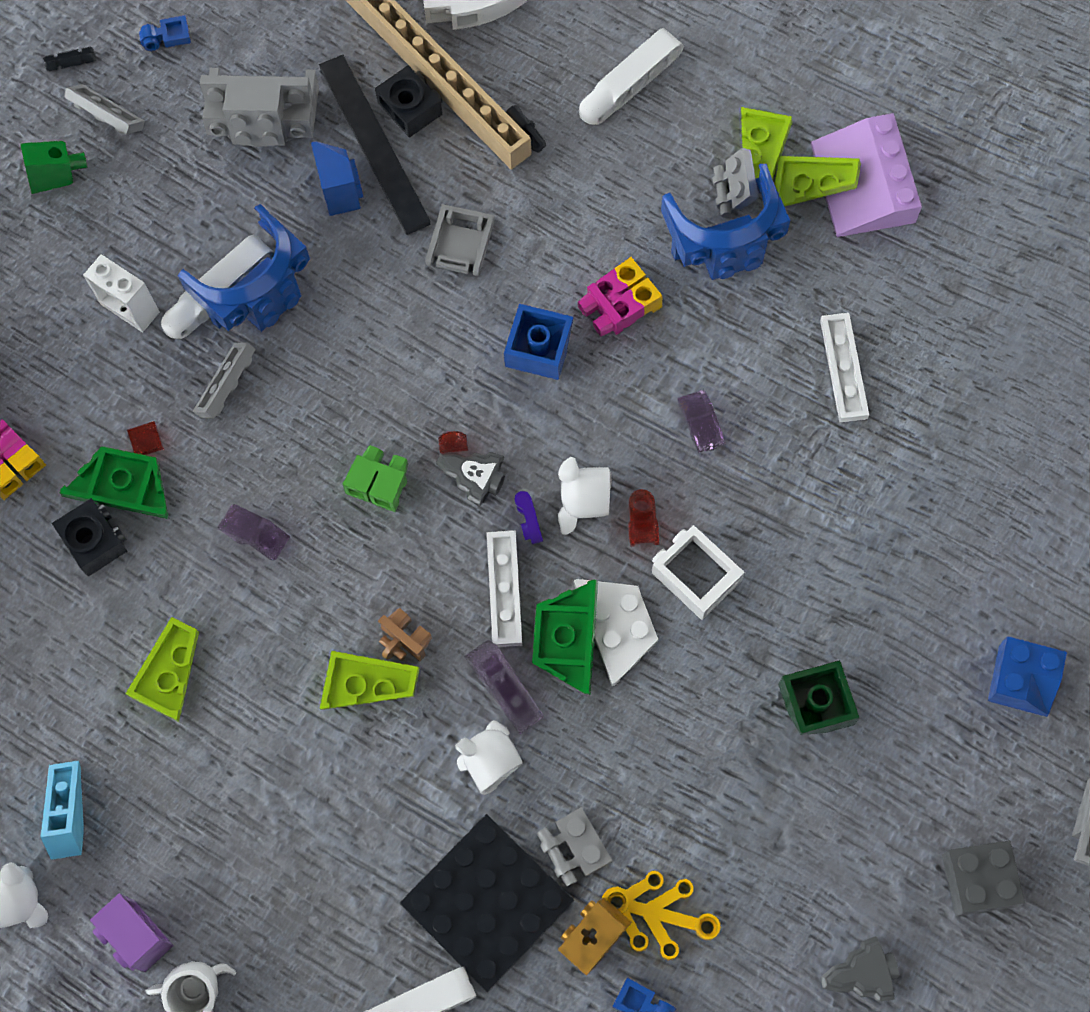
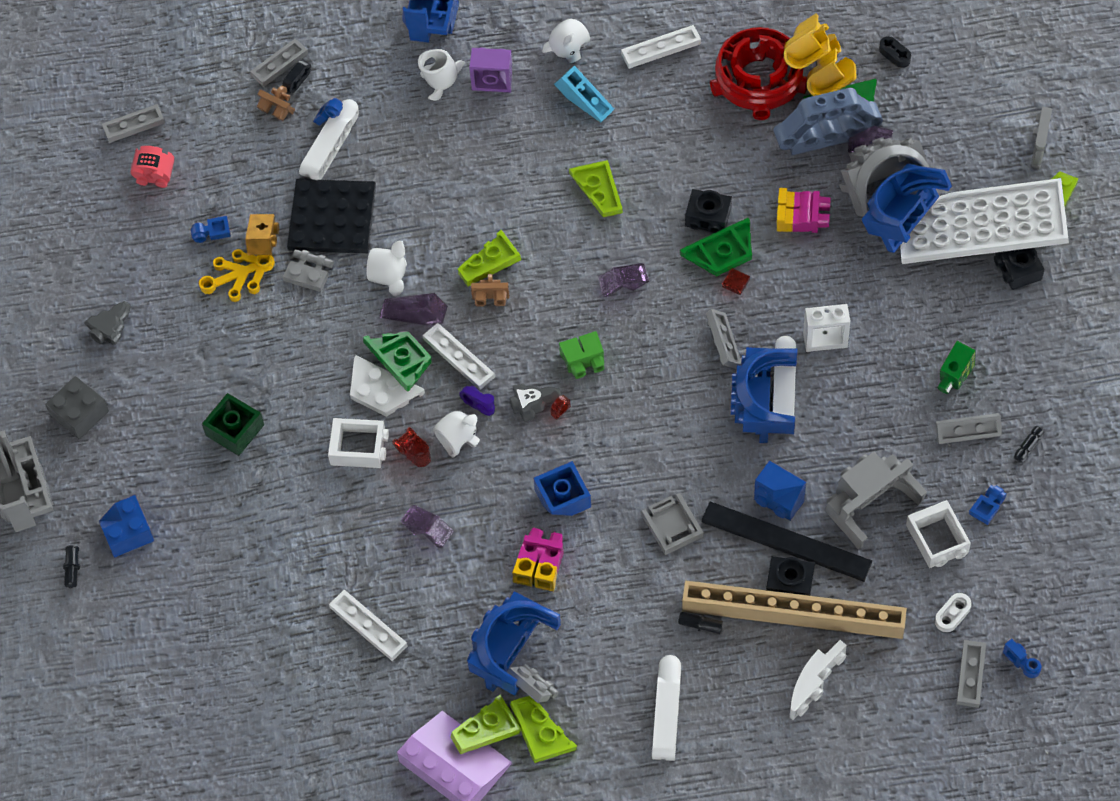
camera: 140 degrees right, 10 degrees down
none -> white window [906,500,971,568]

